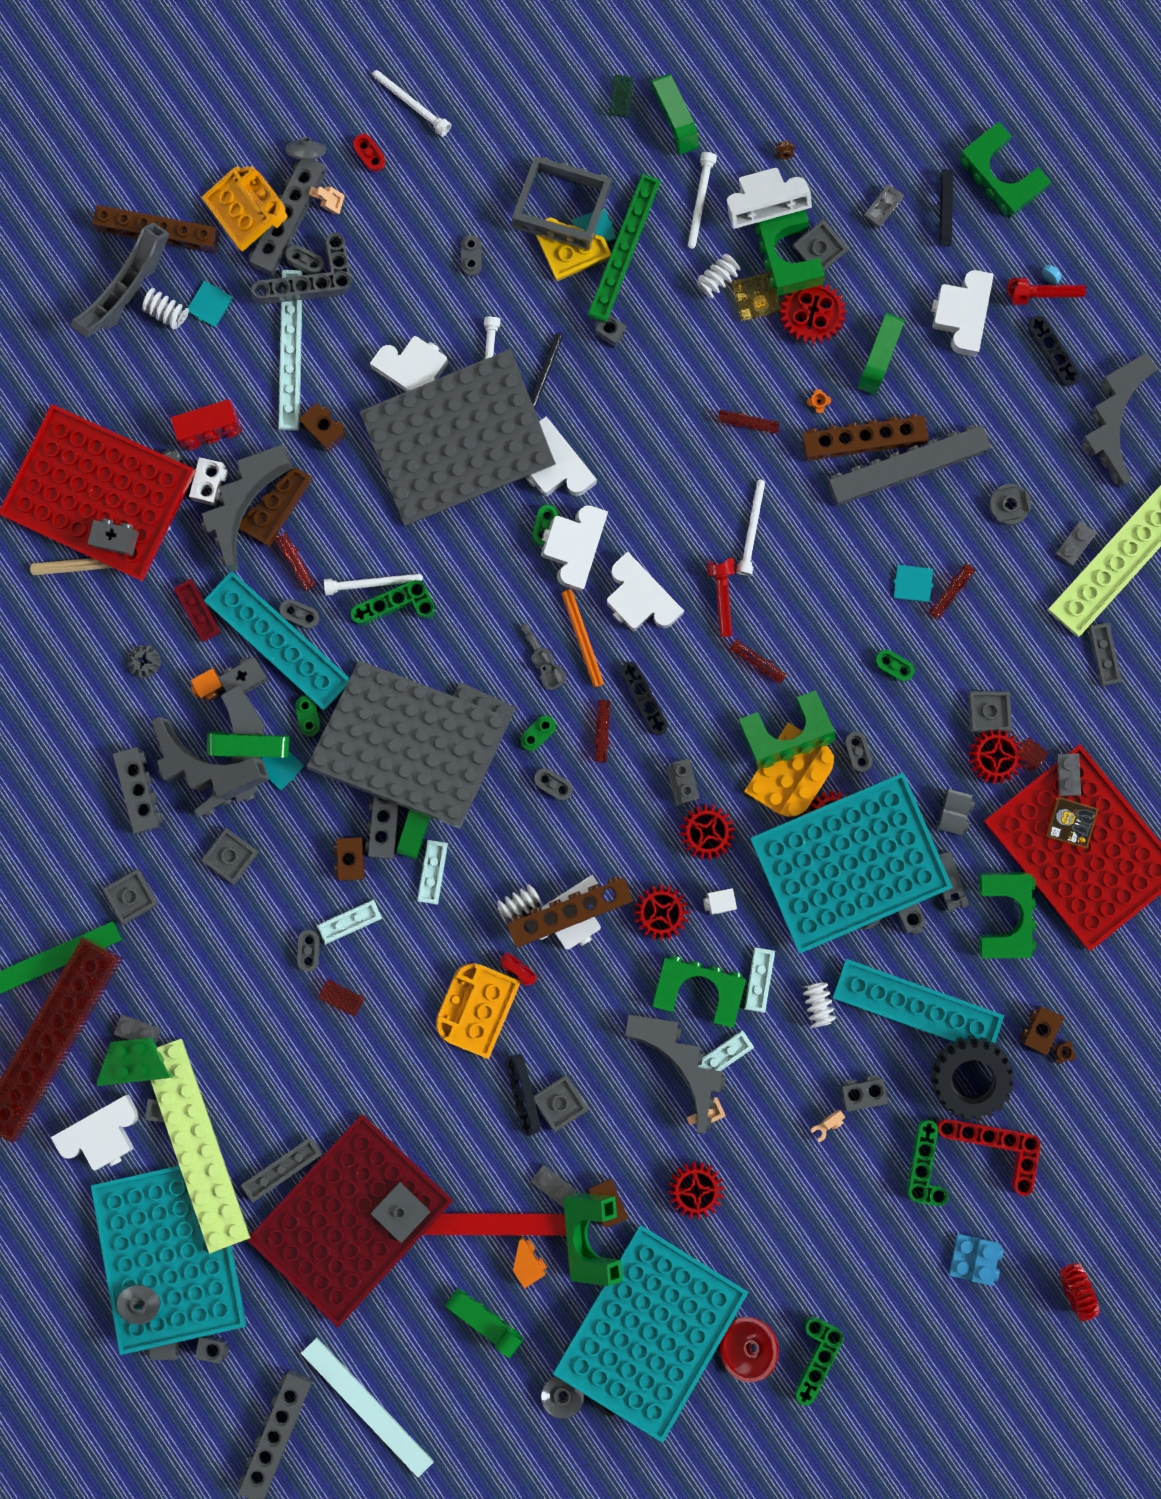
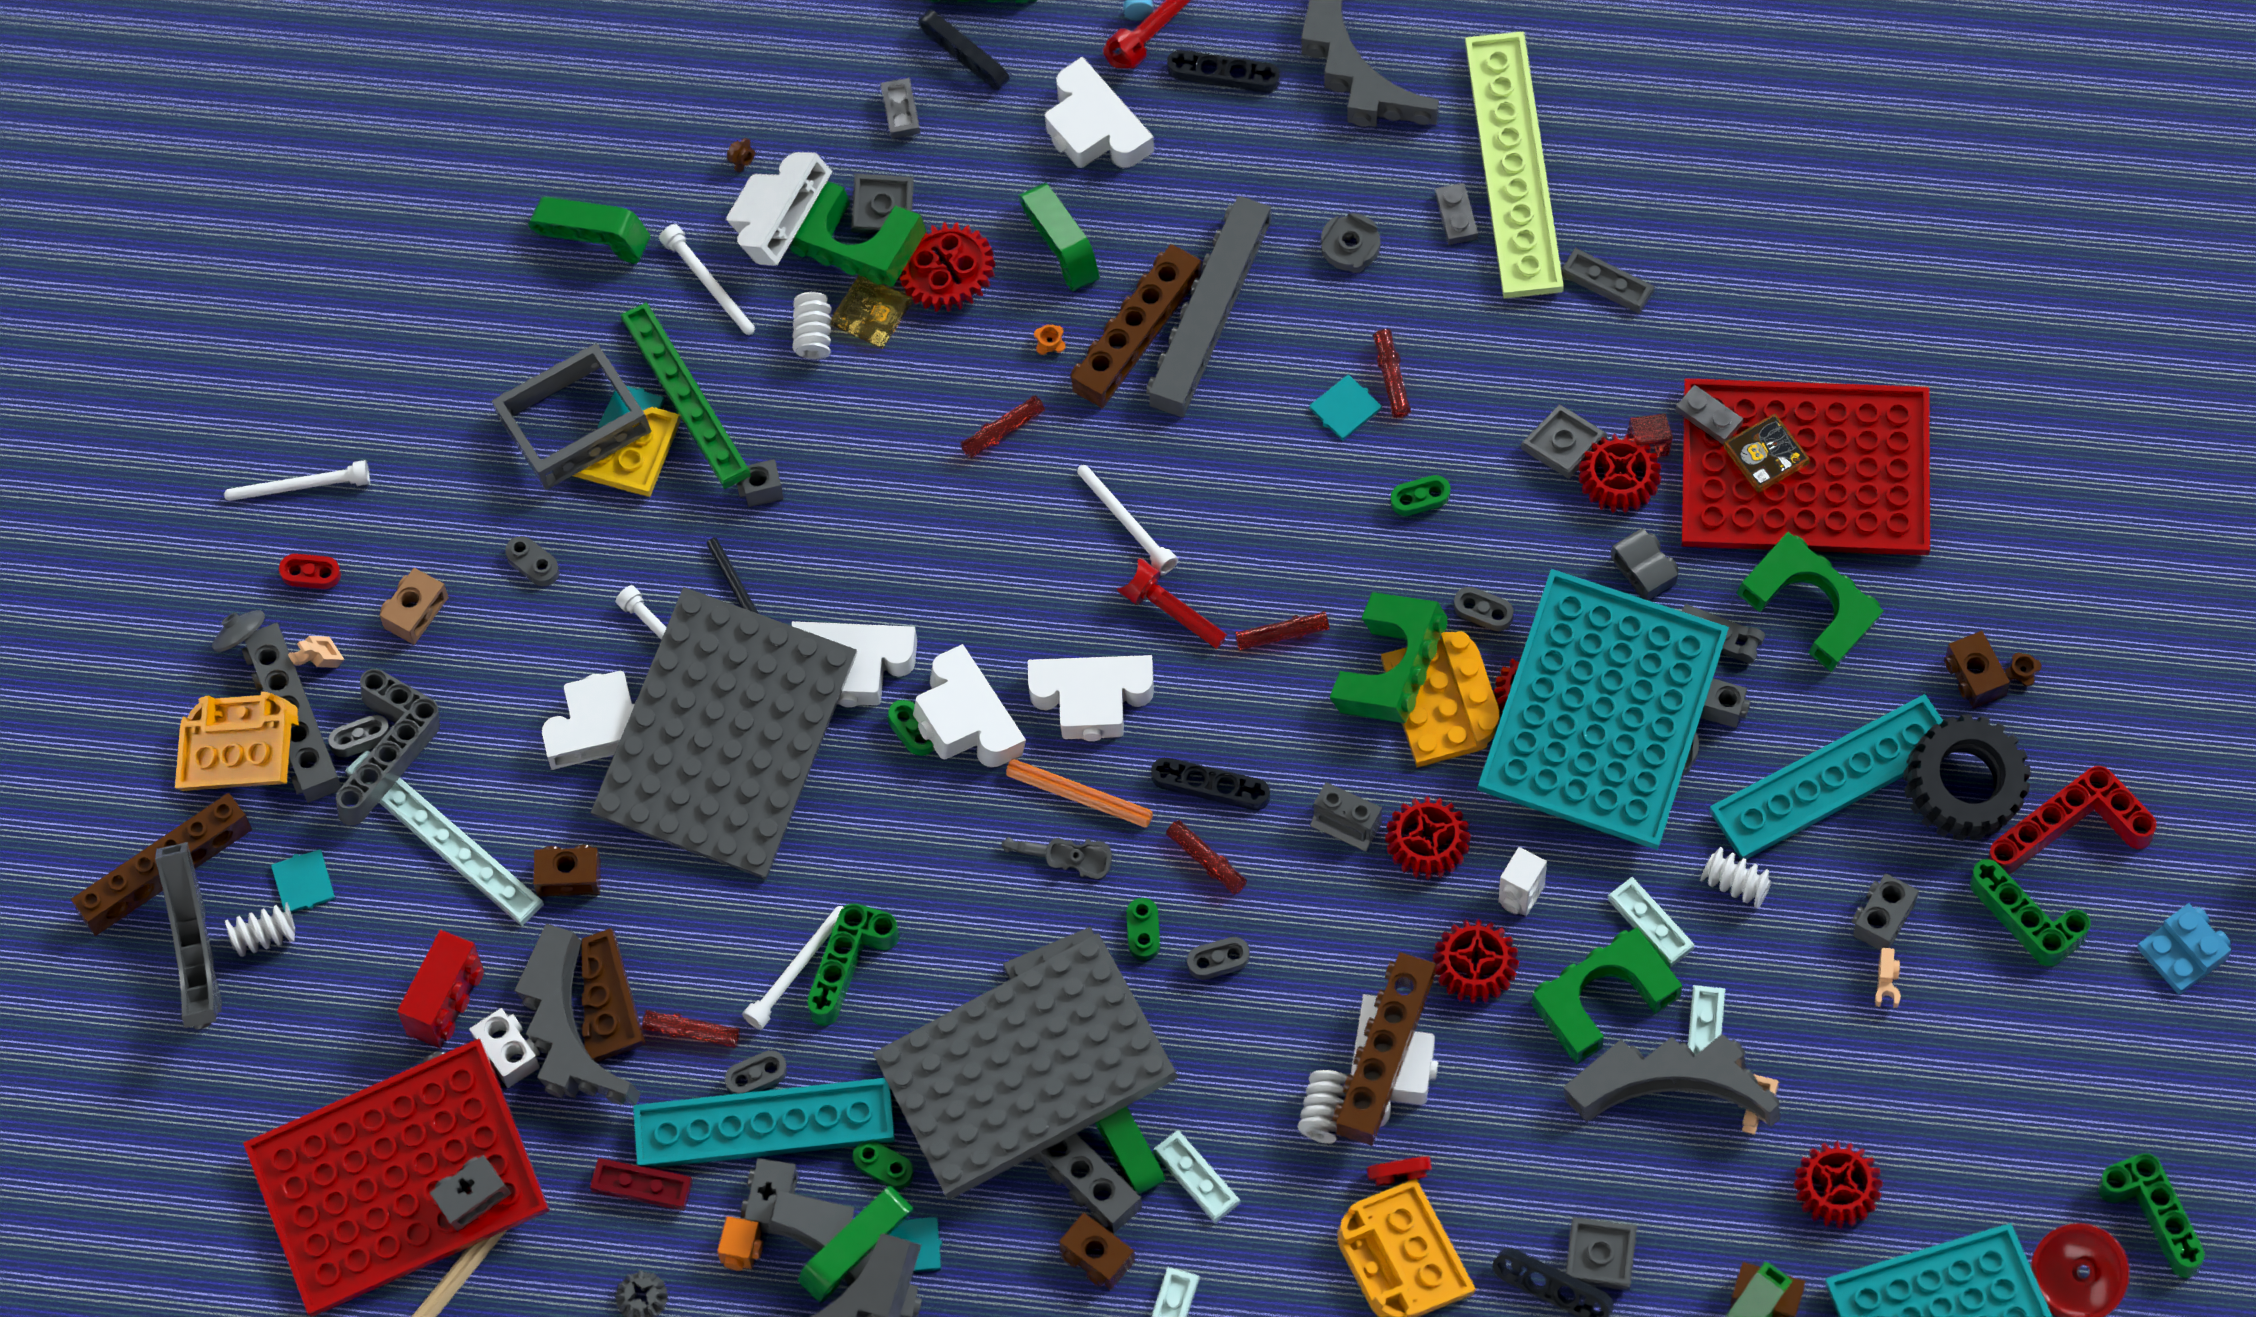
camera: 45 degrees left, 20 degrees down
clear green plate [609,74,635,118] -> none
none -> medium nougat brick [379,568,449,645]

